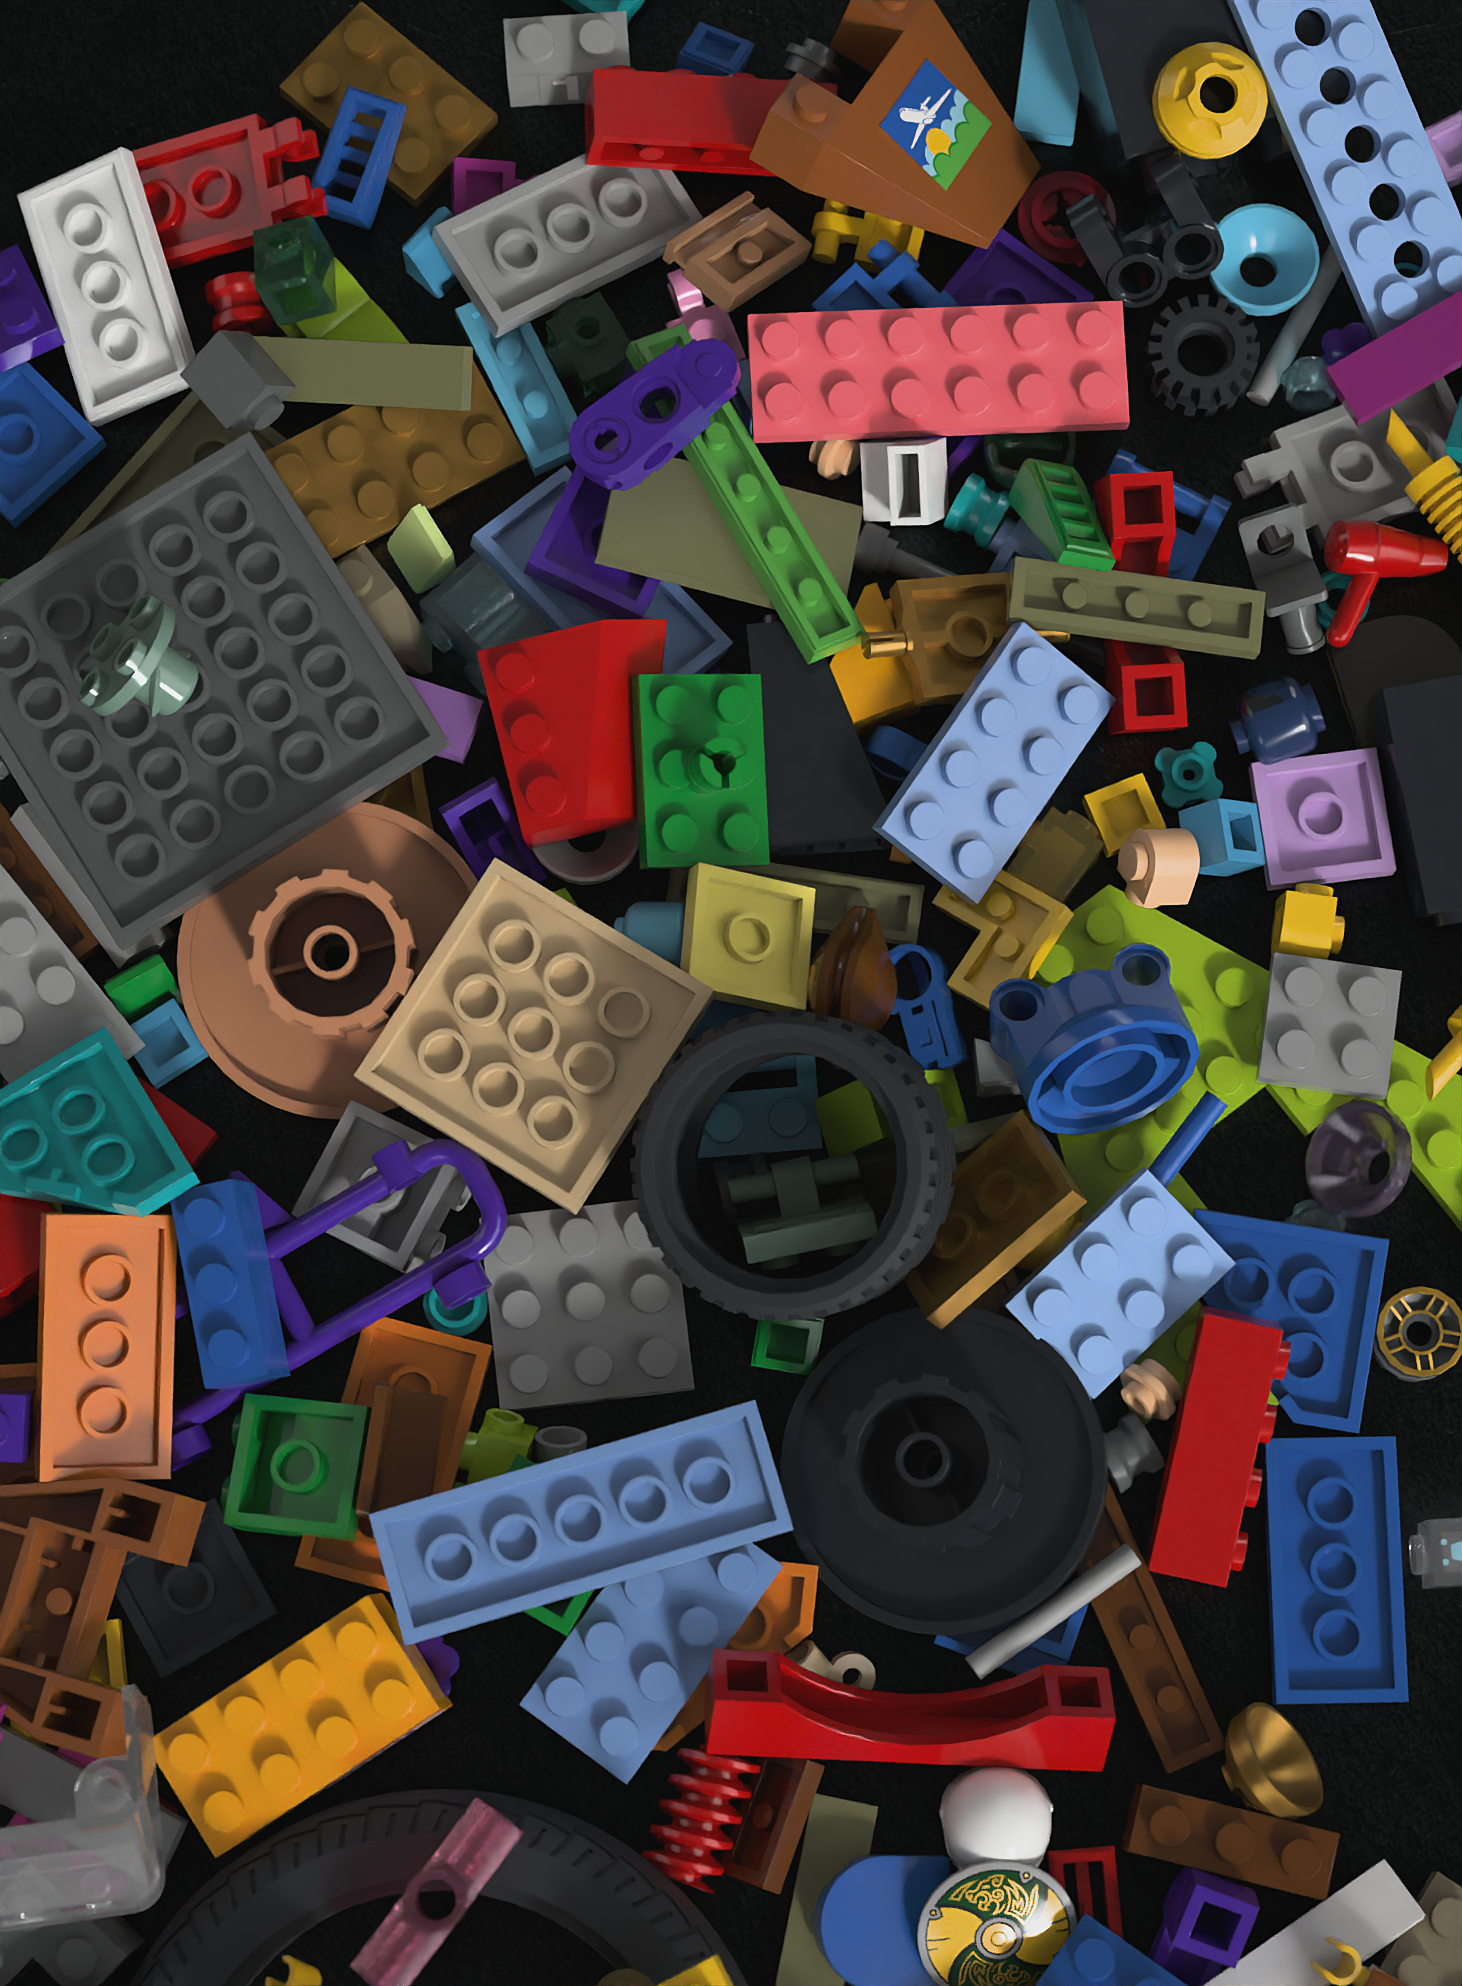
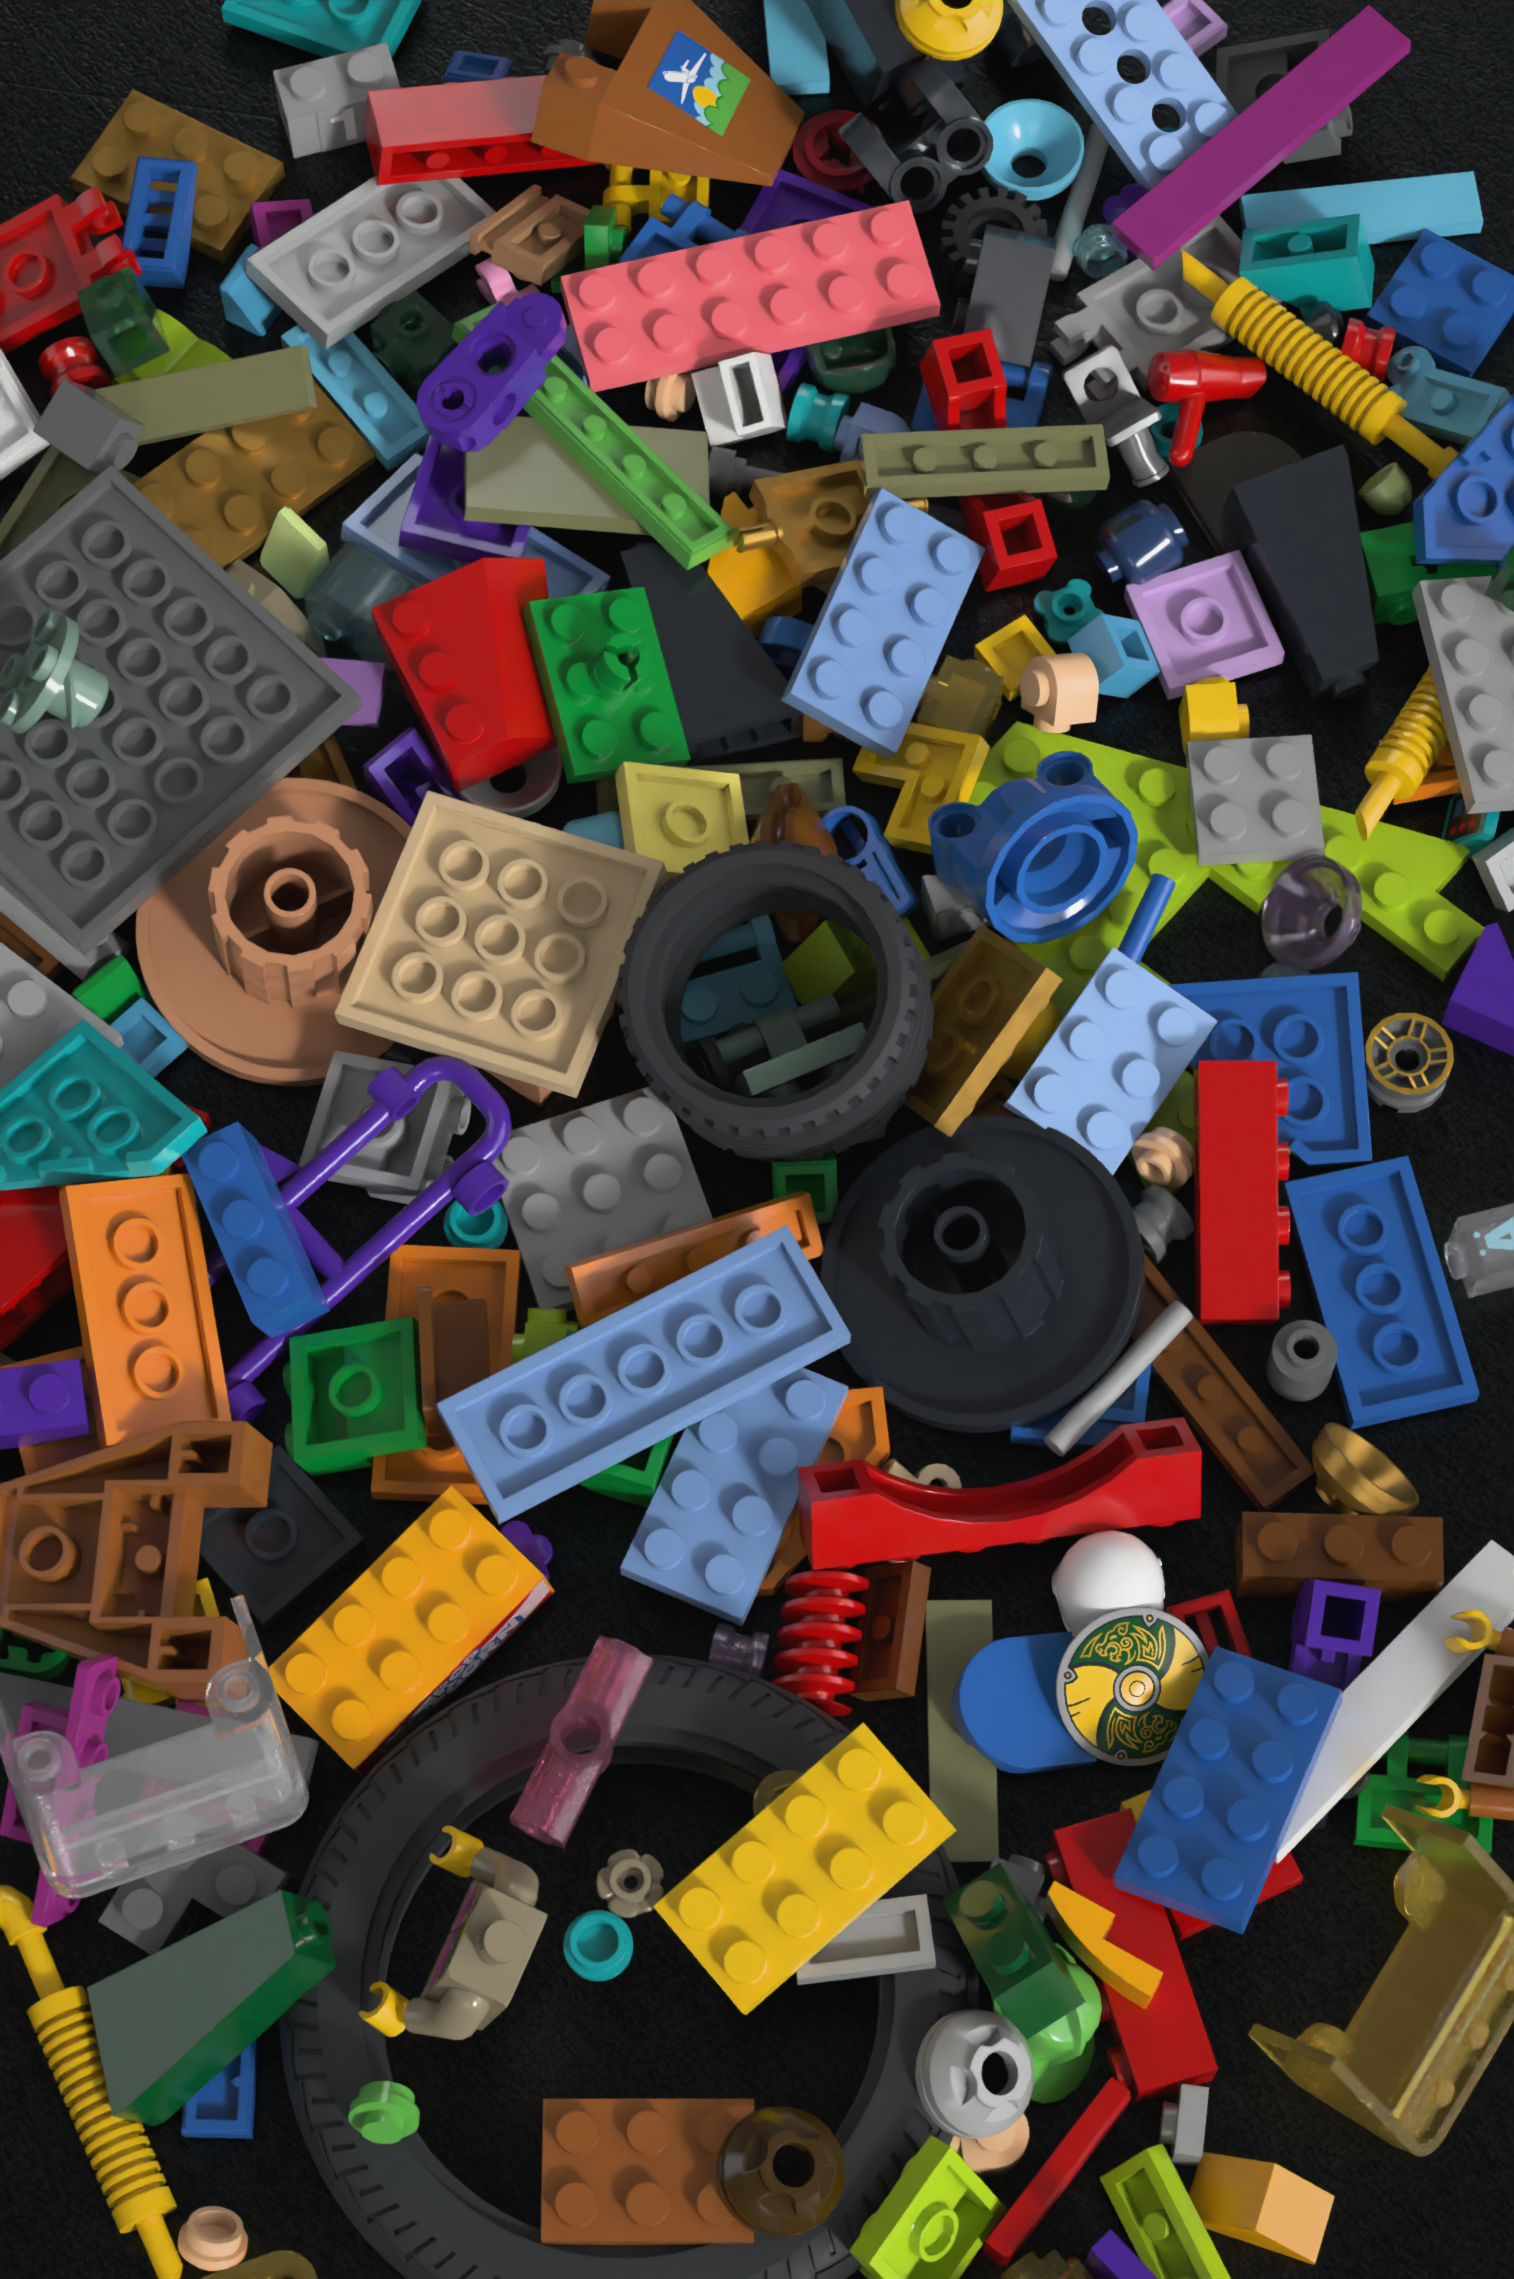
camera: 10 degrees left, 10 degrees down
green slope [1007,458,1116,572] -> none
none -> green bracket [551,205,627,293]
none -> orange plate [564,1191,824,1329]
none -> clear purple wheel [708,1622,771,1679]
none -> black brick [951,224,1057,367]
none -> dark grey brick [1266,1320,1338,1402]

